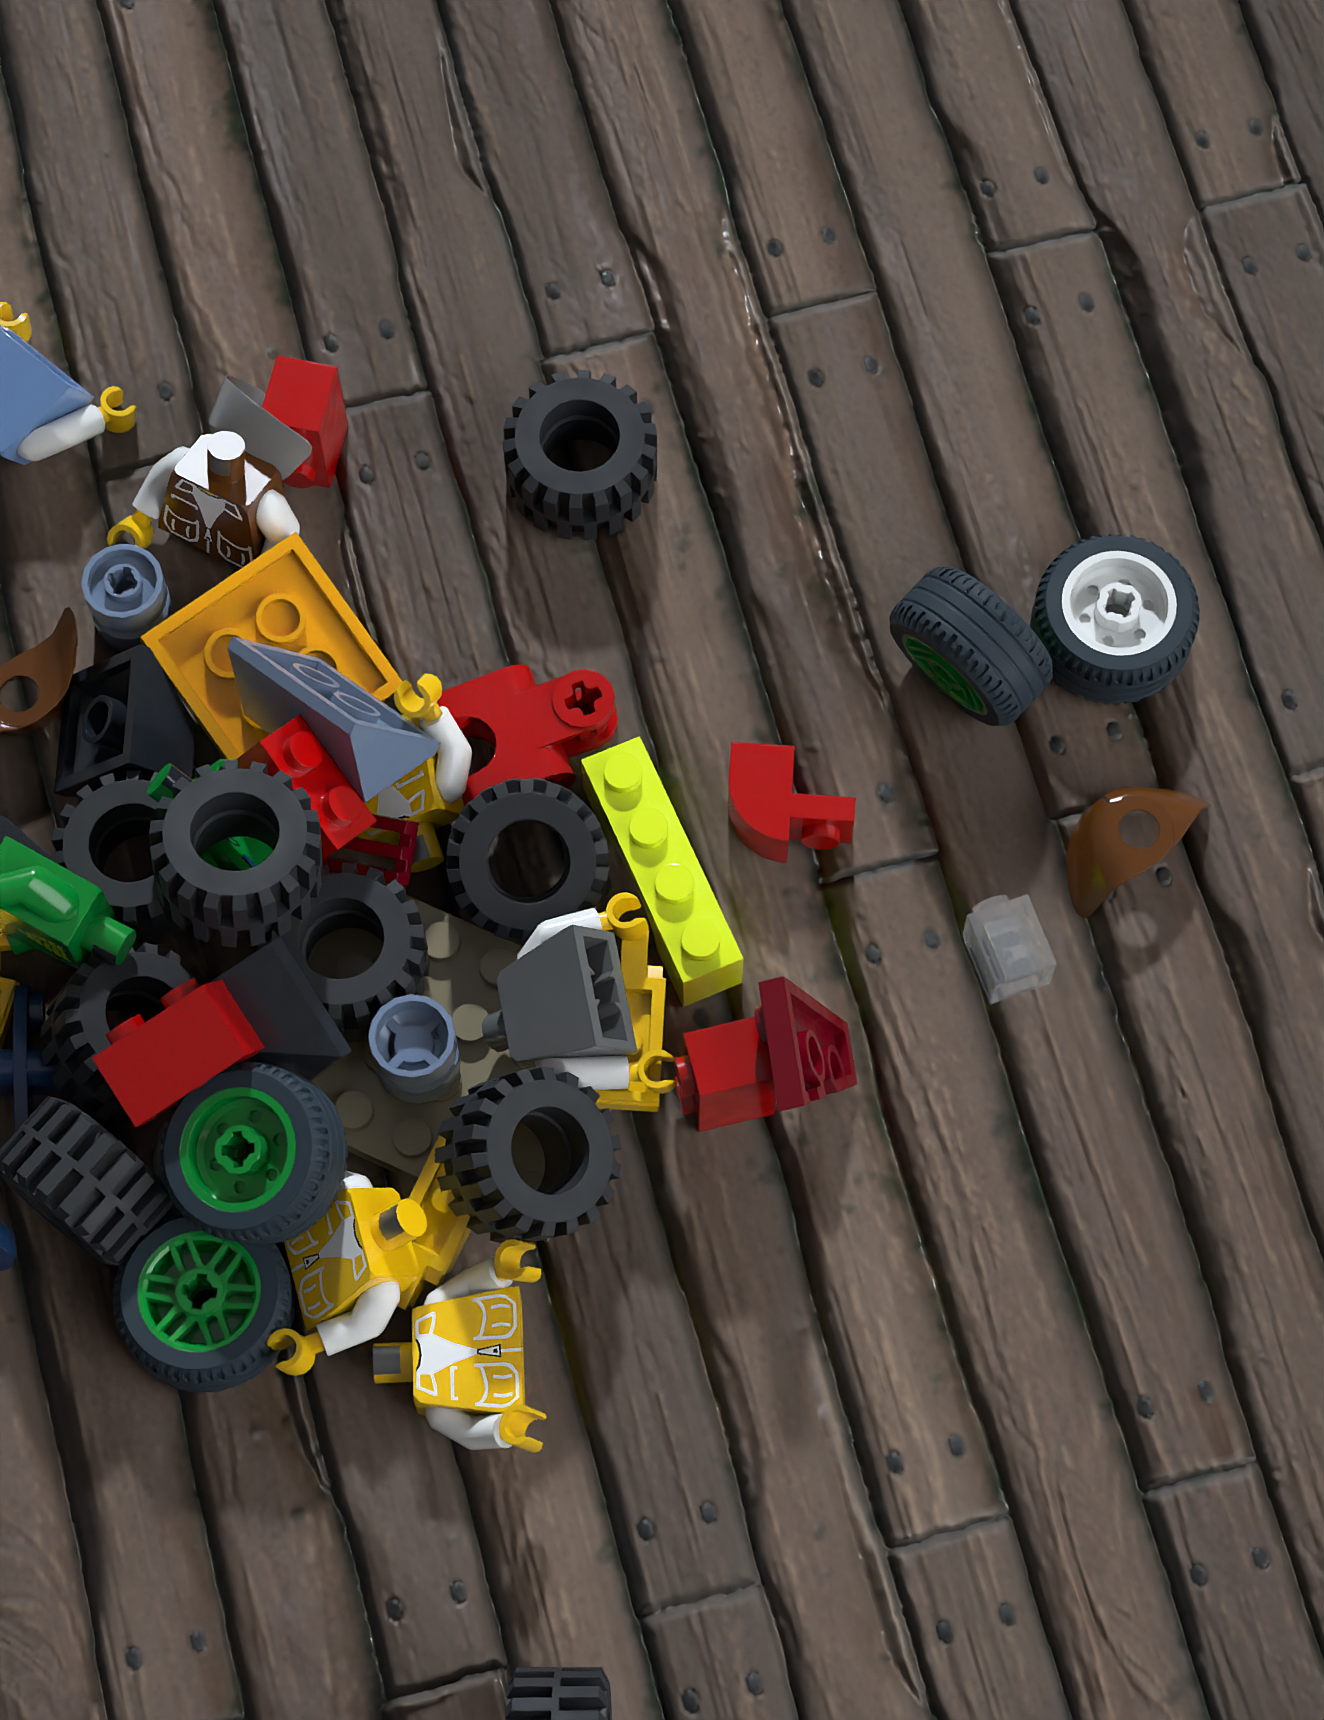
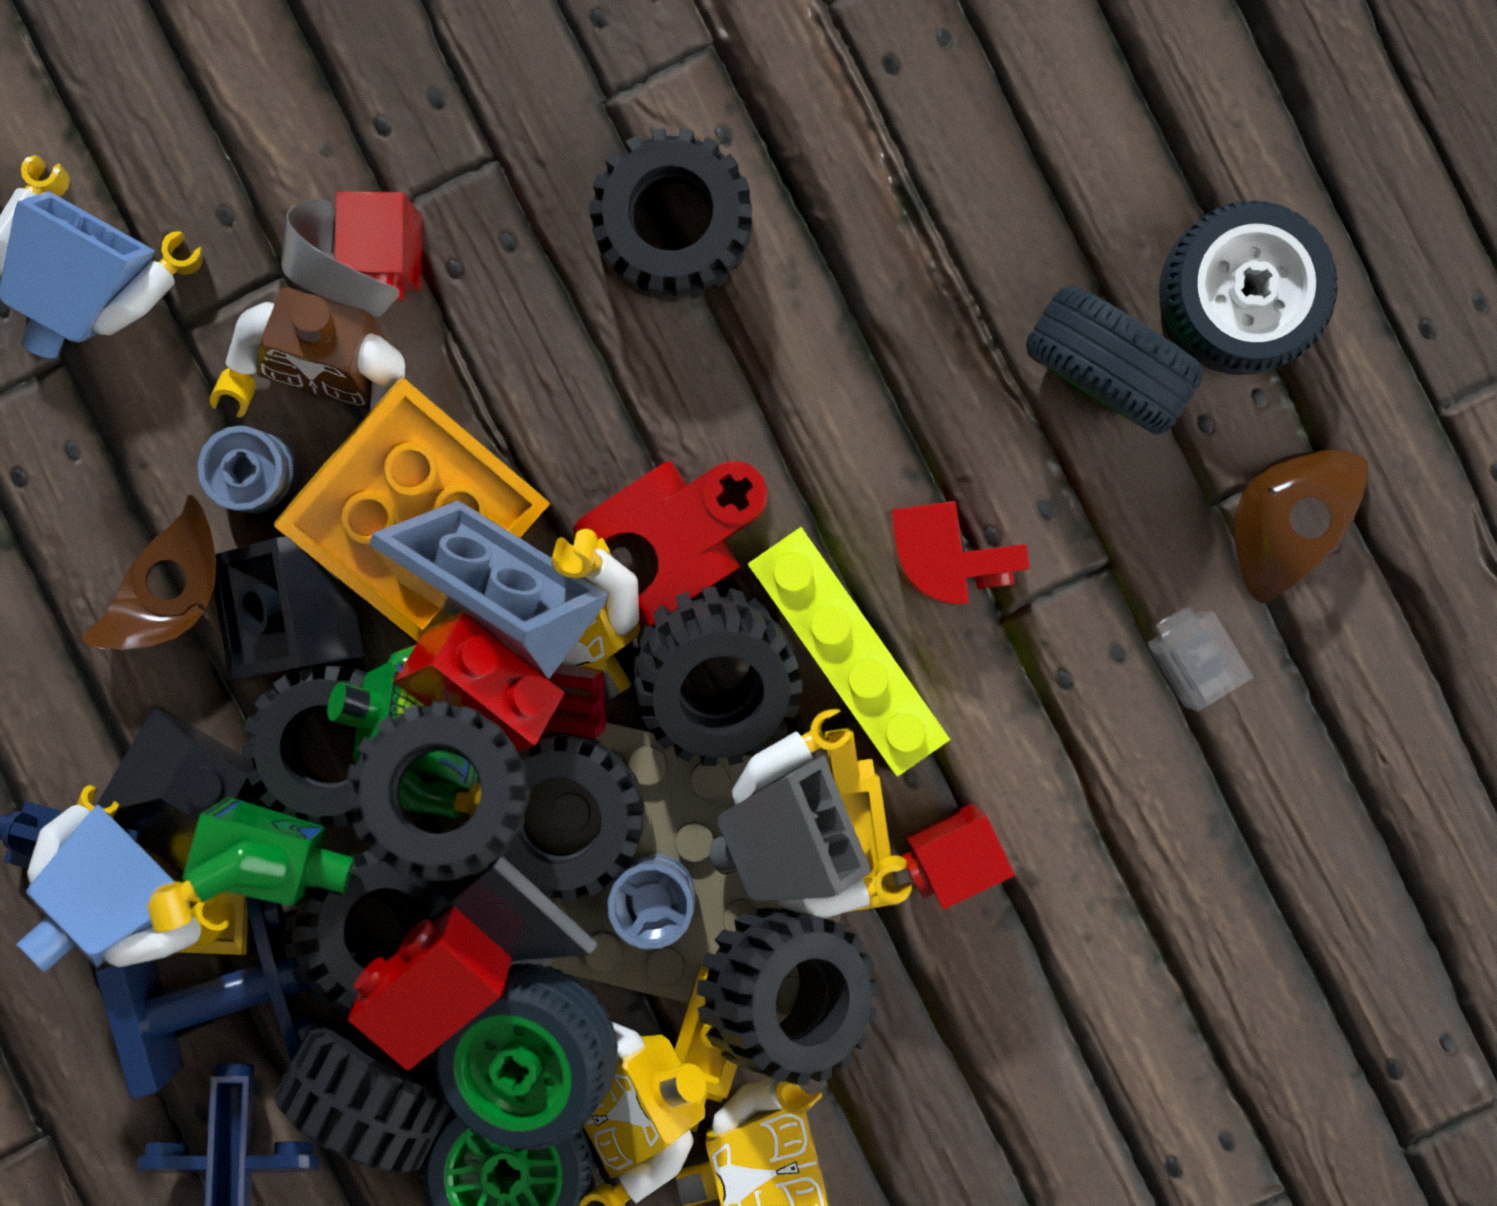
camera: 10 degrees left, 20 degrees up
dark red wing [755,976,858,1112] -> none

